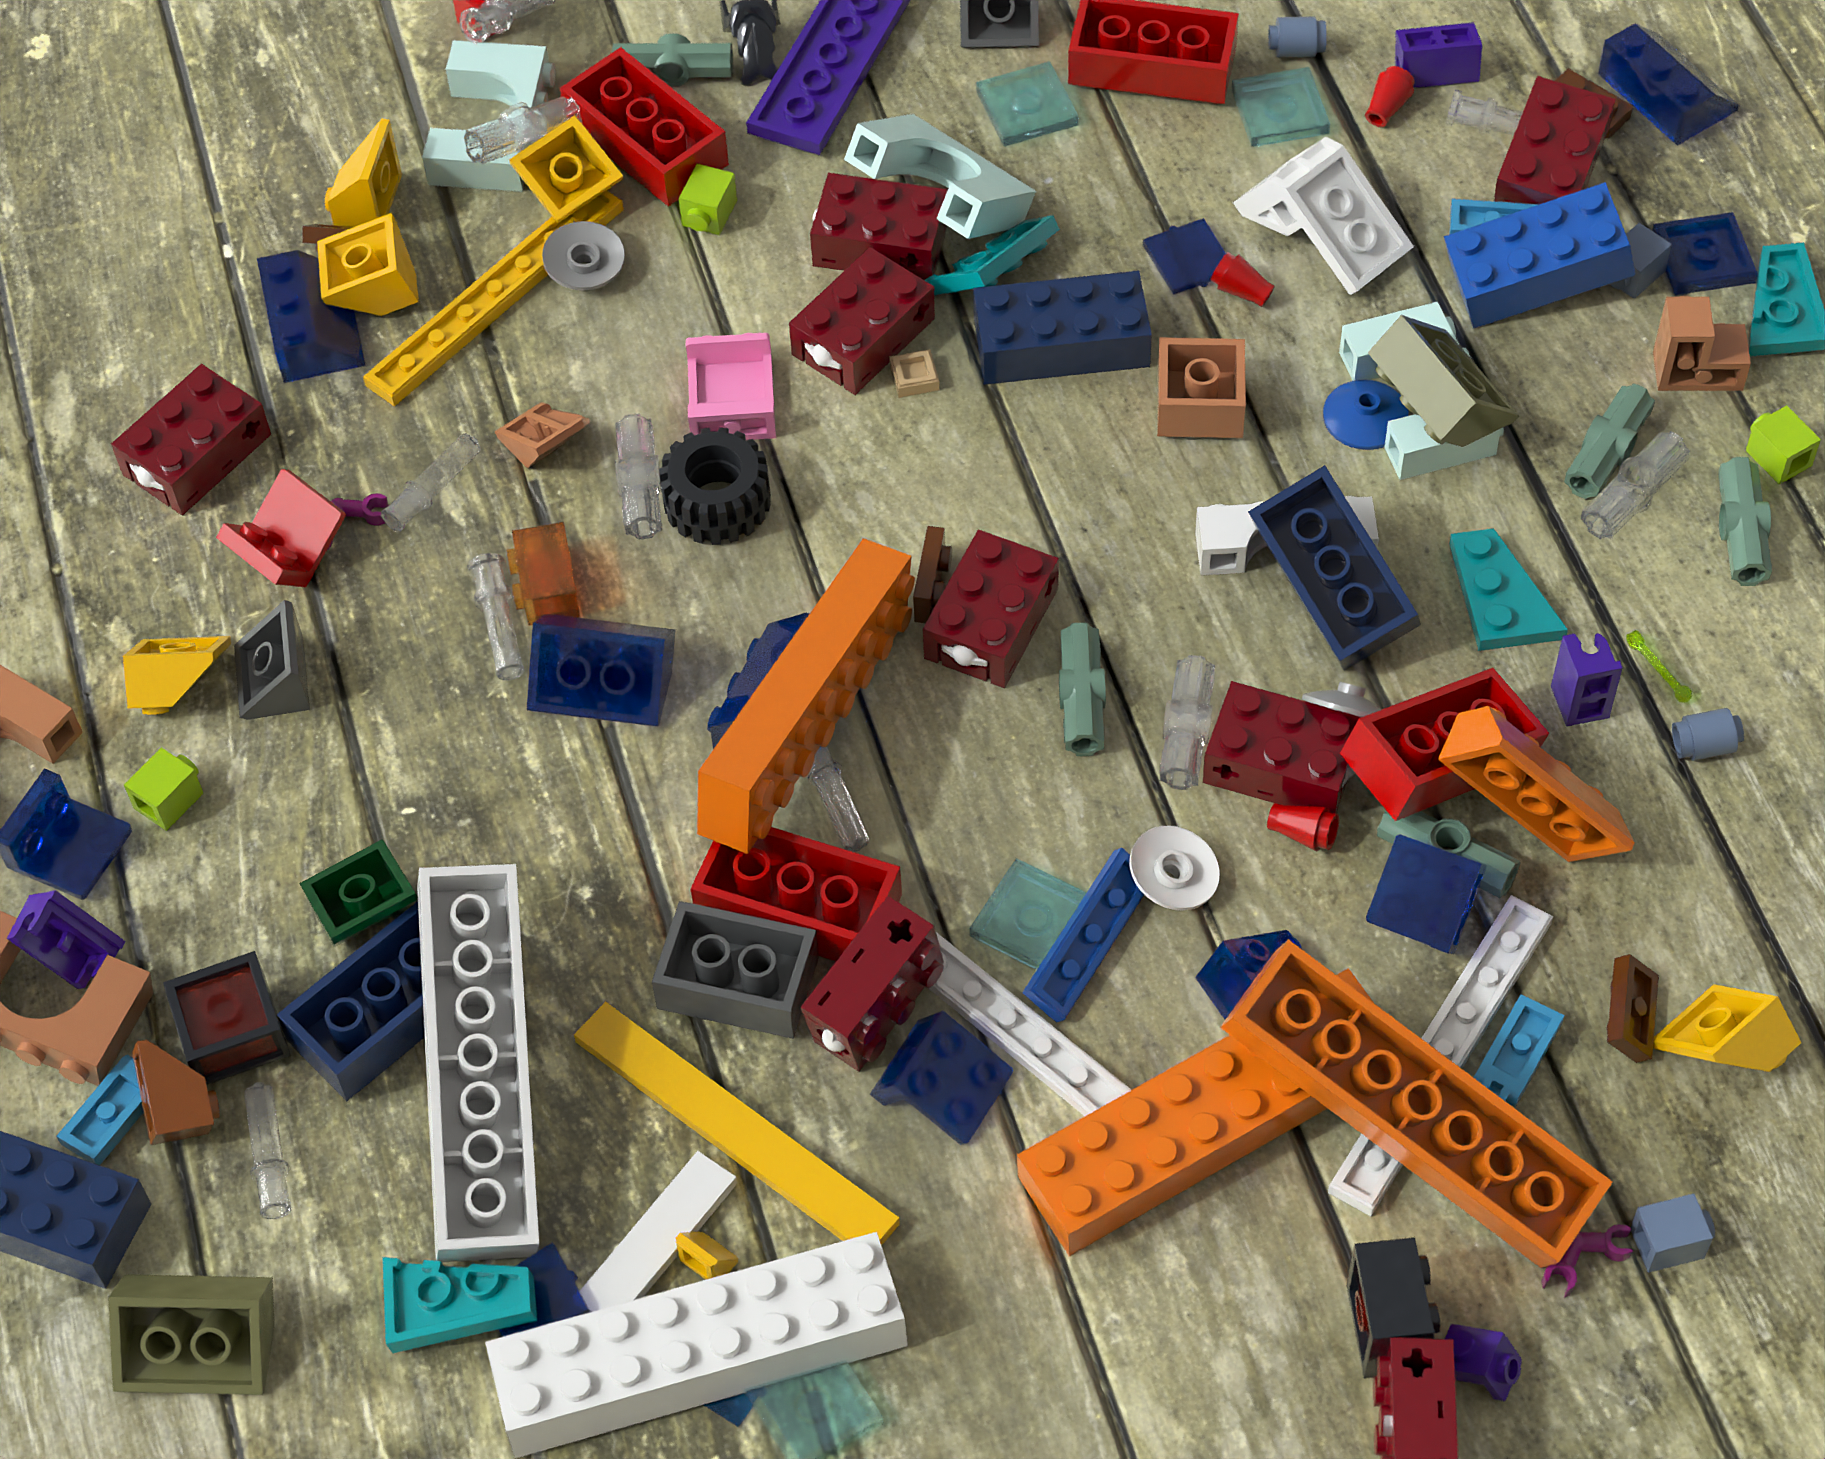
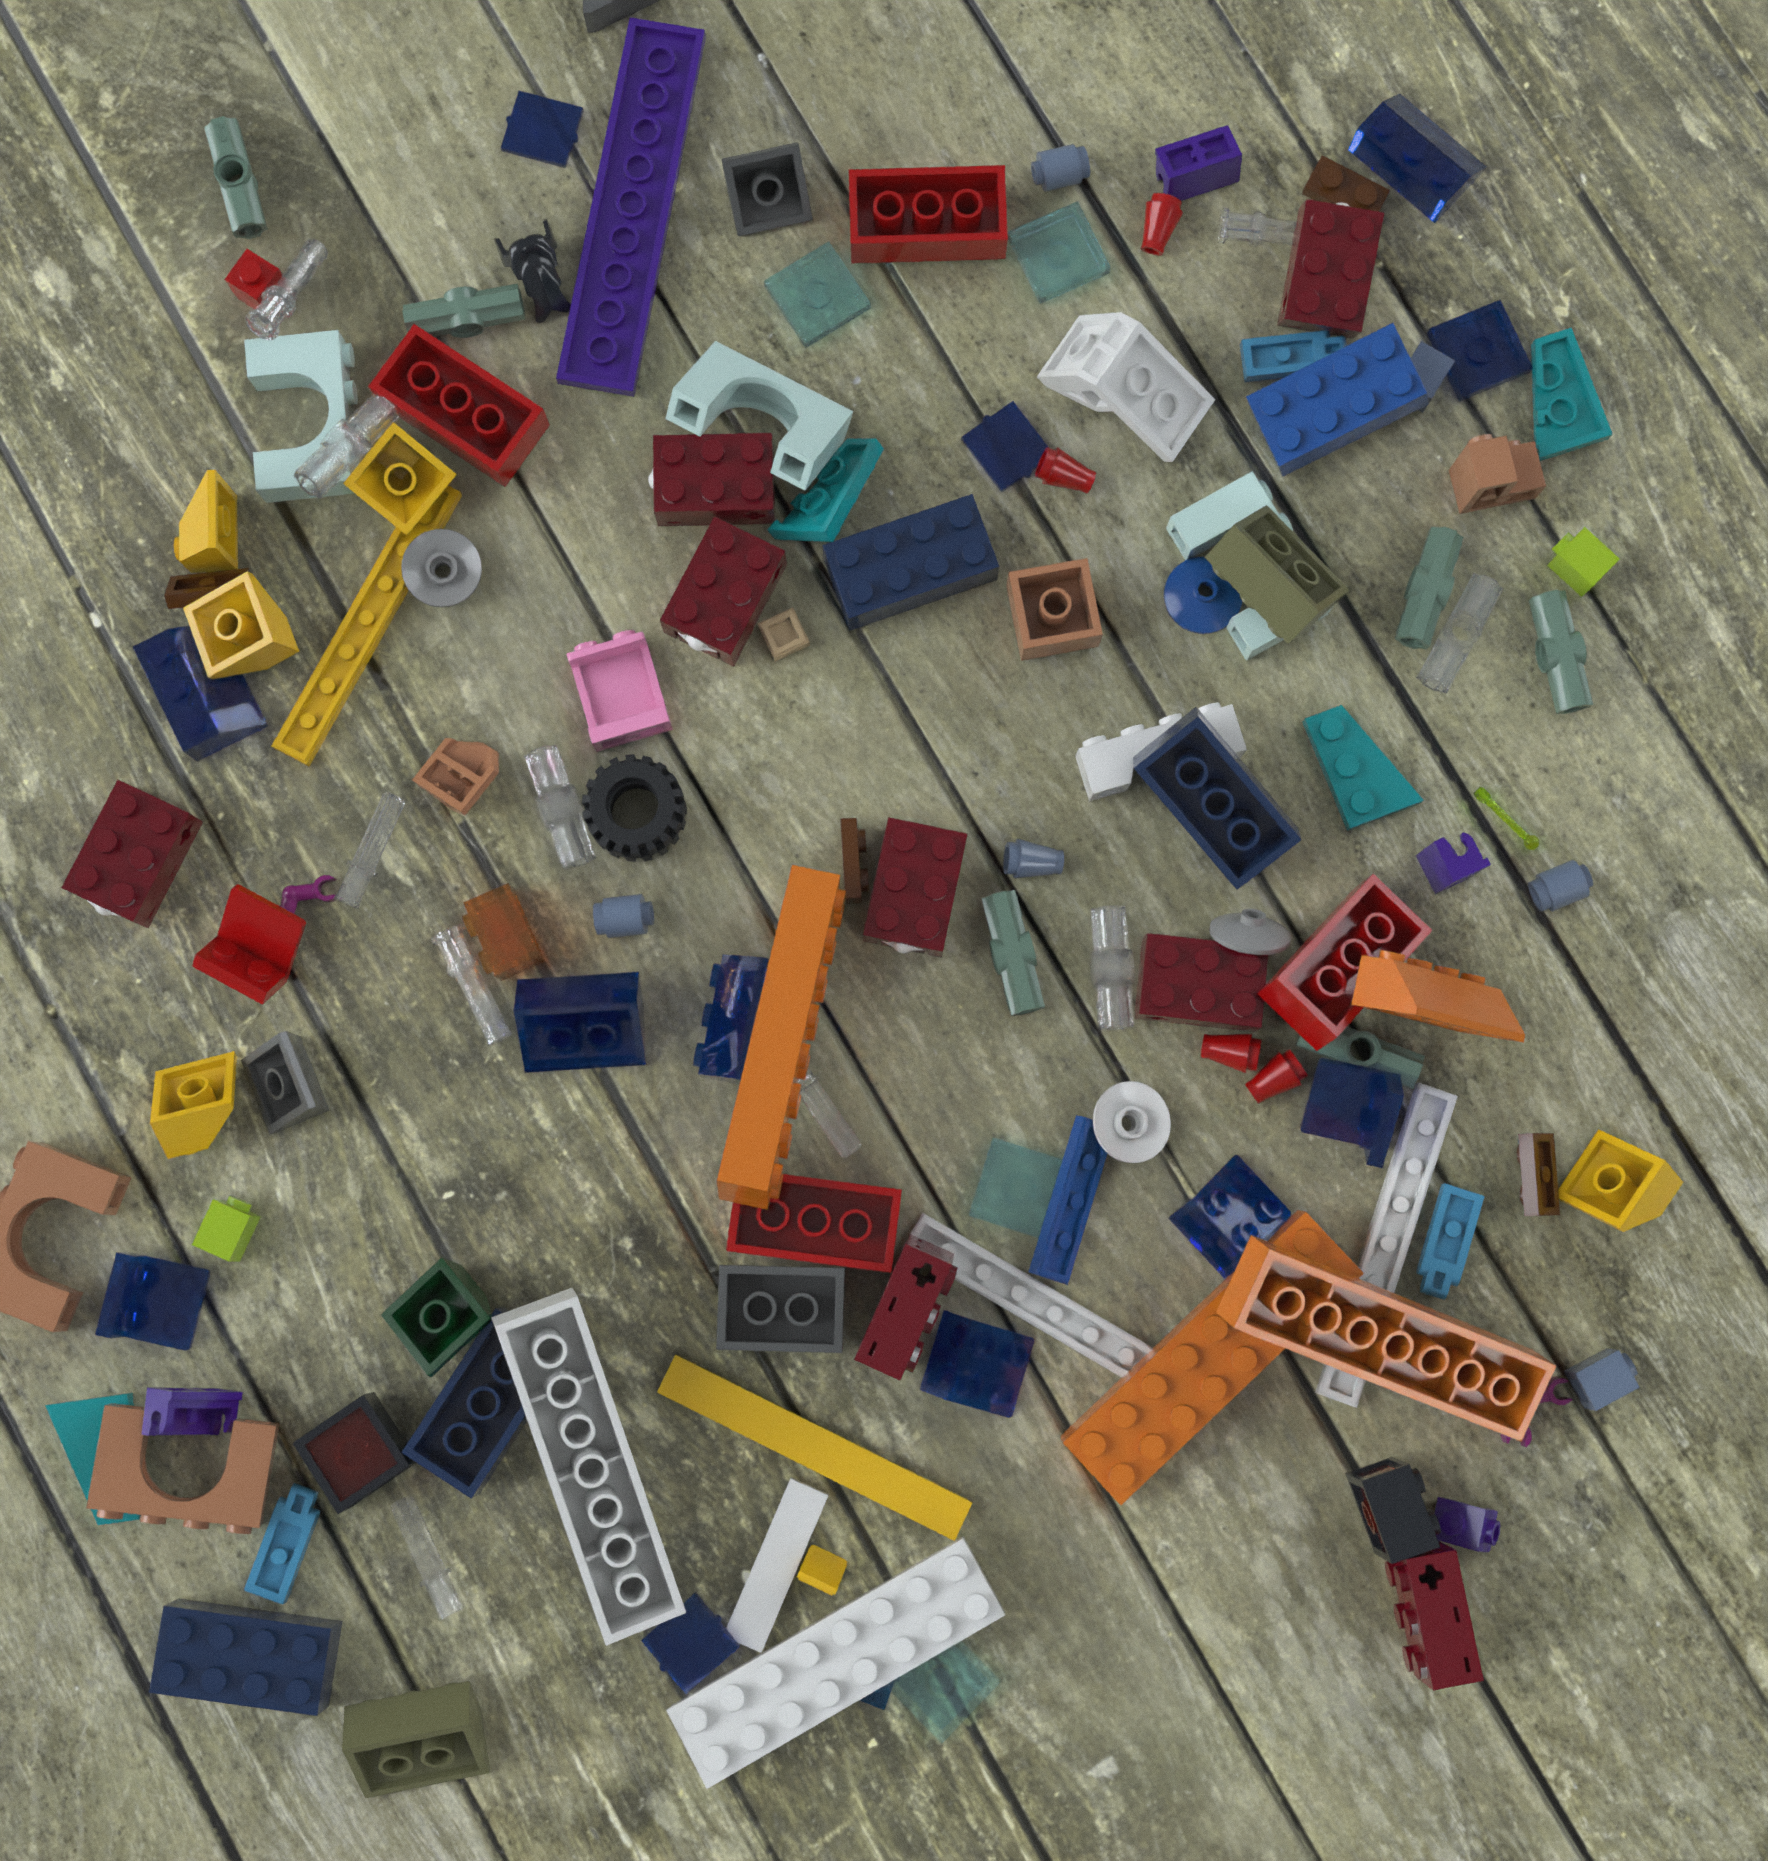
camera: 15 degrees left, 25 degrees up
dark orange slope [132,1039,220,1145] -> none
teal wing [383,1257,537,1353] -> none
lime brick [679,164,737,235] -> none
none -> sand blue brick [593,894,654,938]
none -> sand blue cone [1003,839,1064,879]
none -> red cone [1245,1049,1308,1104]

